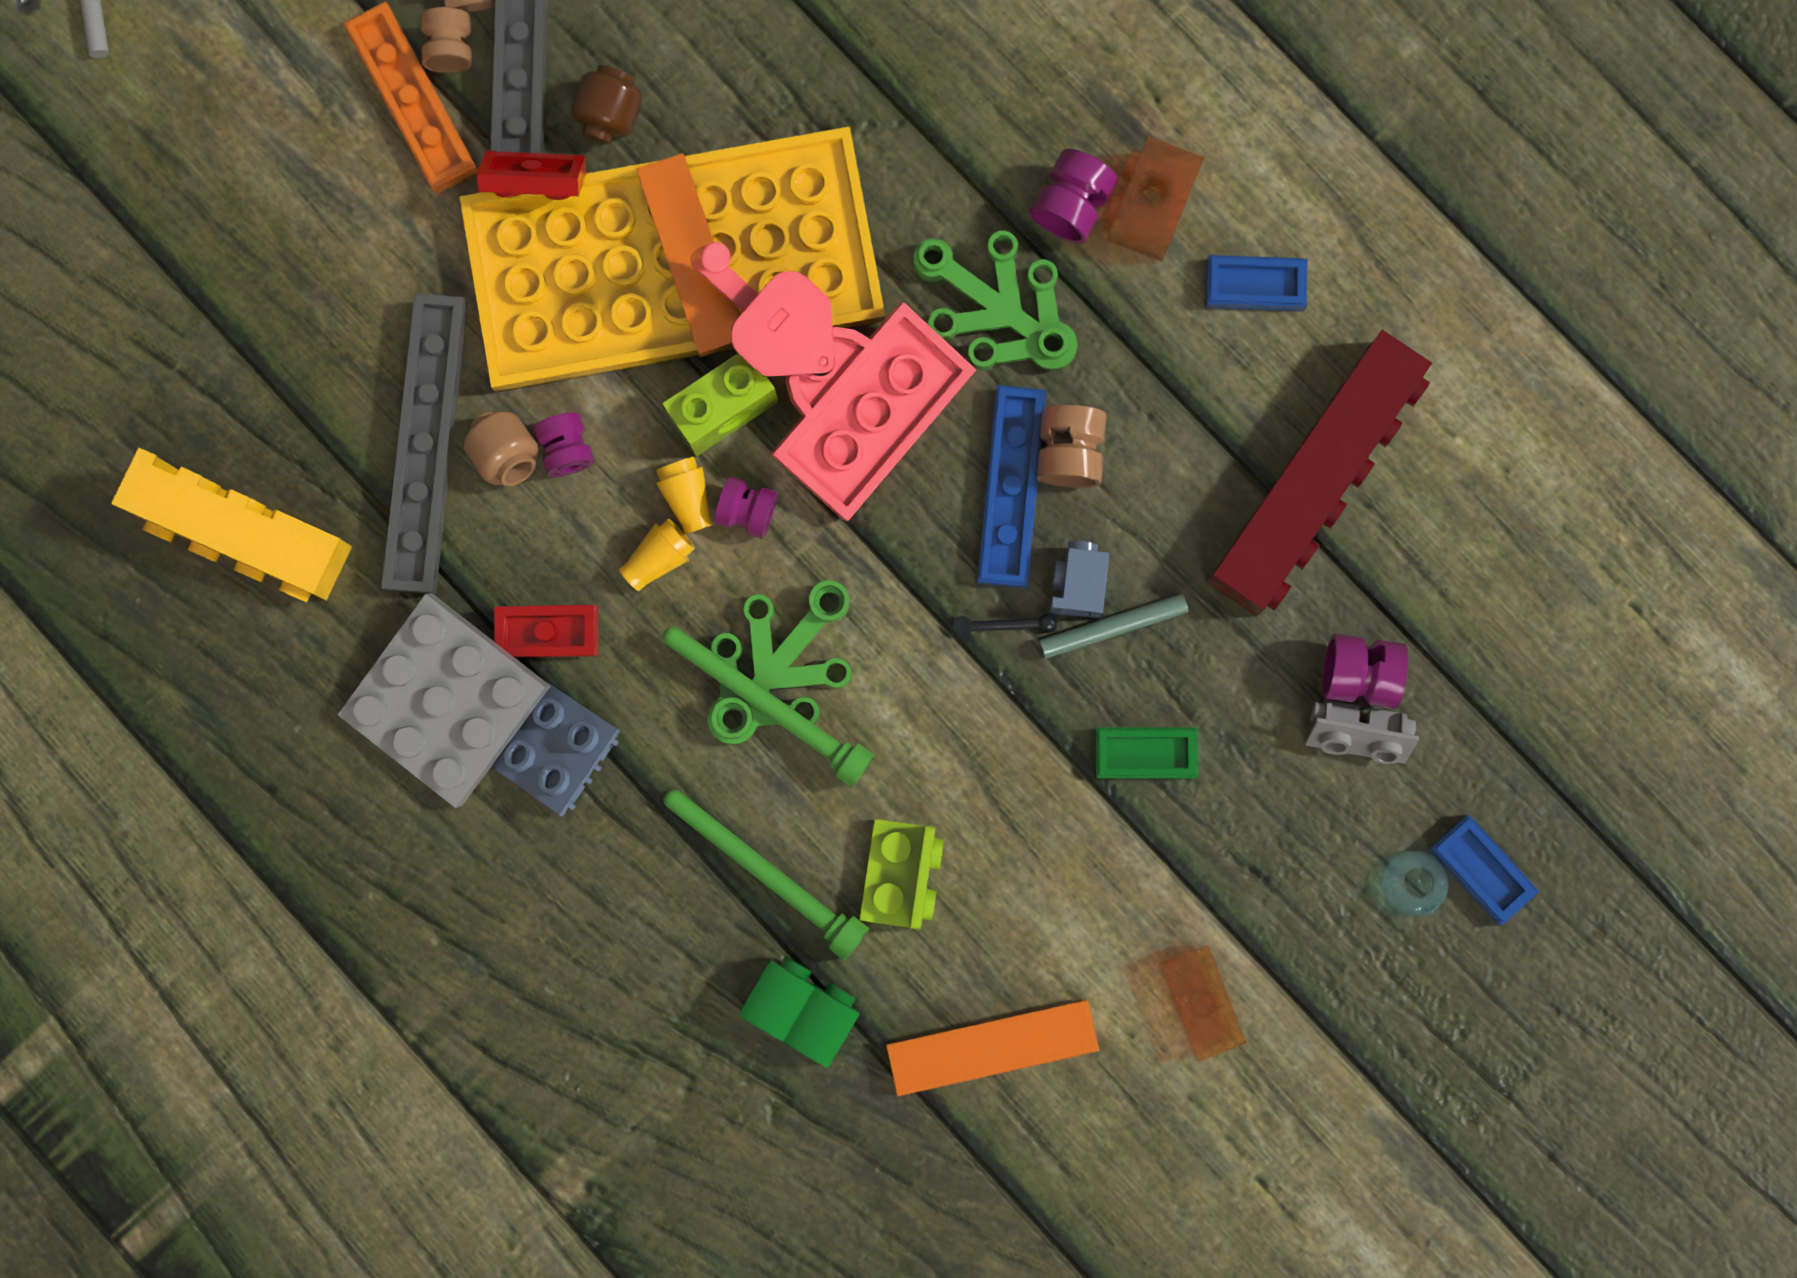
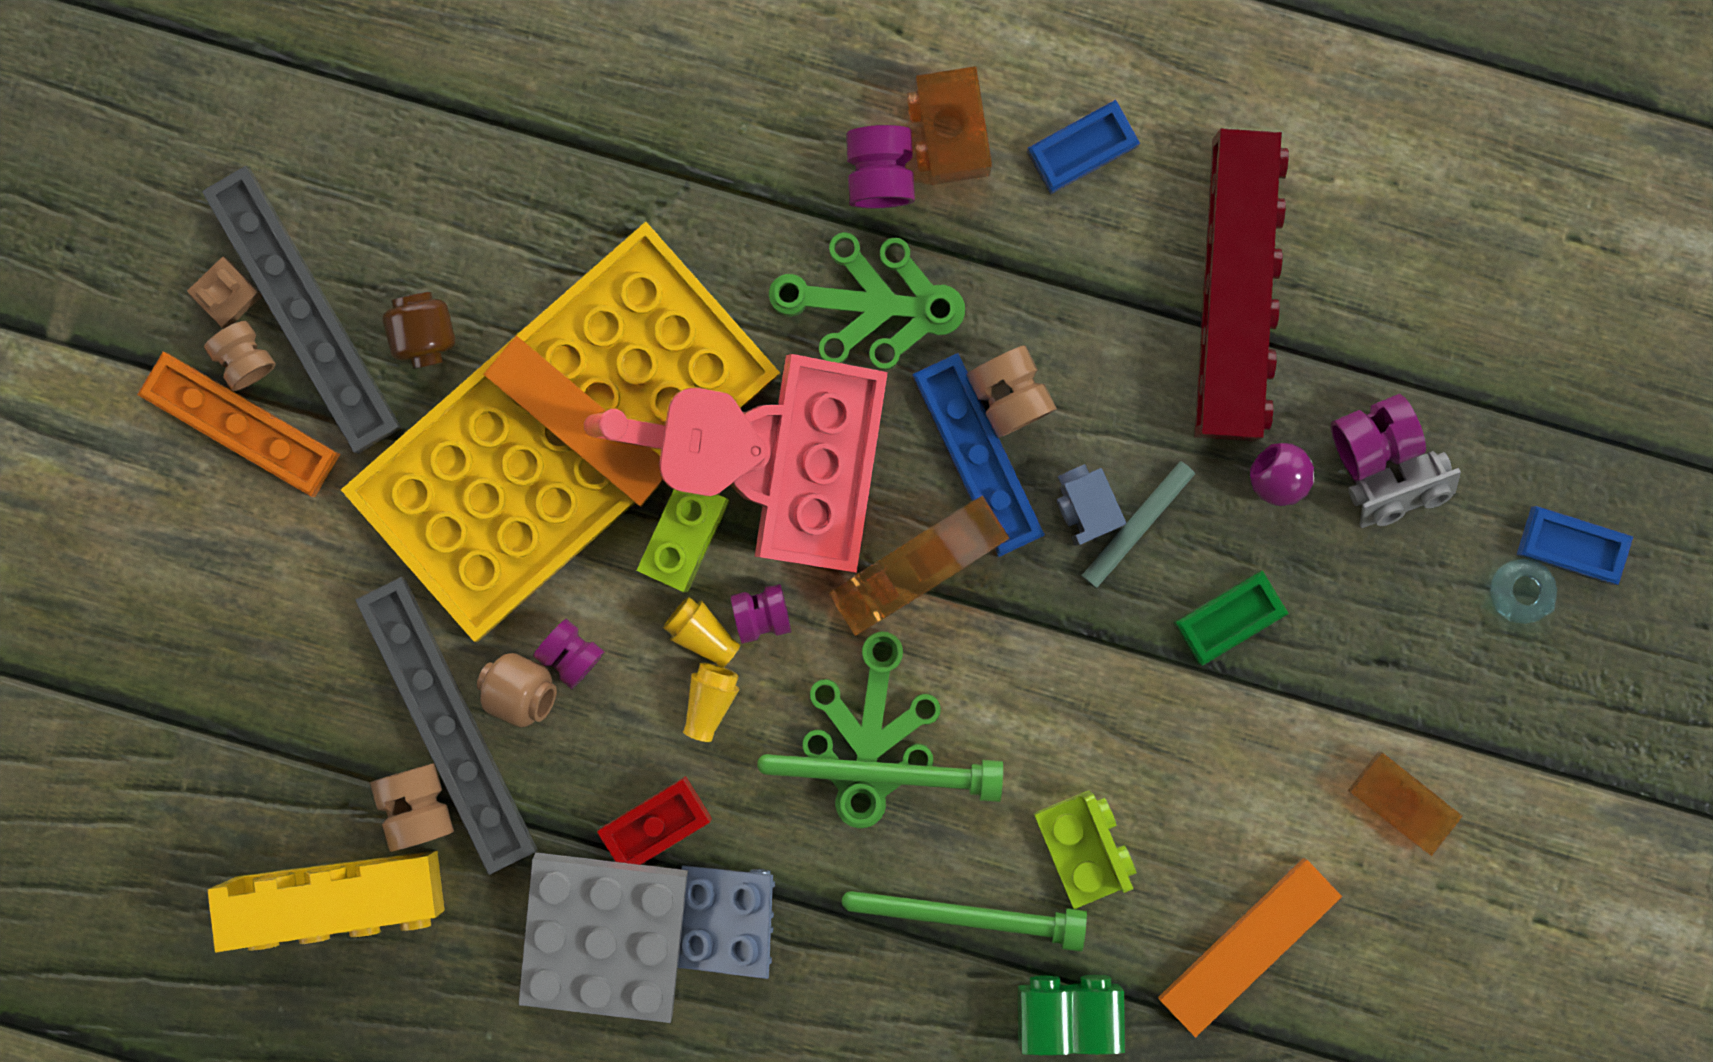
camera: 30 degrees left, 5 degrees up
red plate [477,151,586,200] -> none
black hinge [952,613,1058,637] -> none
none -> medium nougat wheel [369,763,454,852]
none -> clear orange arch [828,495,1010,636]
none -> magenta piece [1250,443,1314,506]

